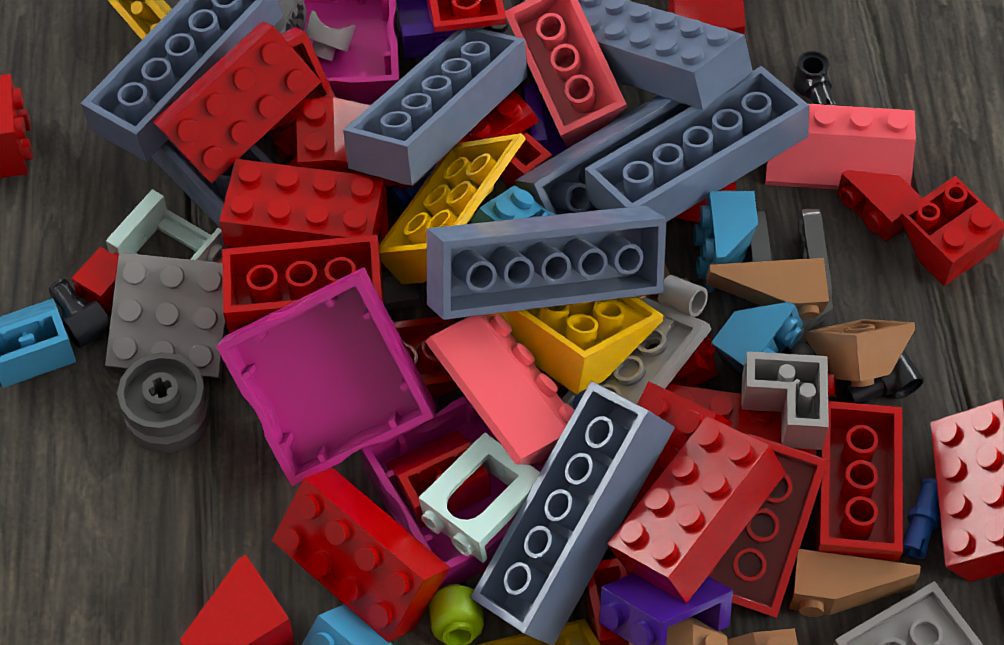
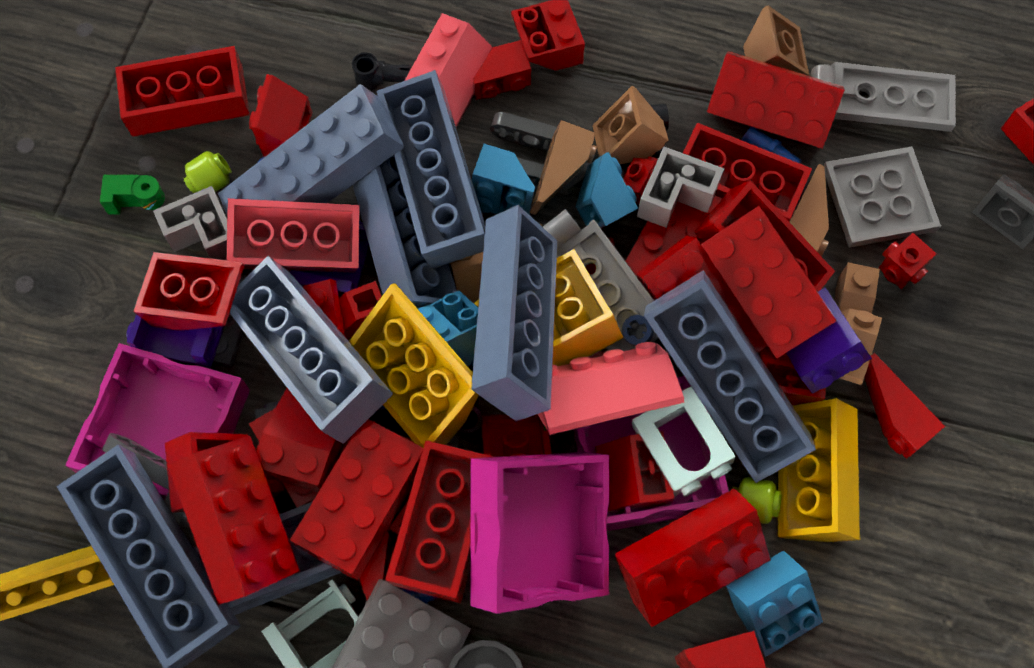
camera: 70 degrees left, 10 degrees up
light grey piece [305,10,357,61] -> none

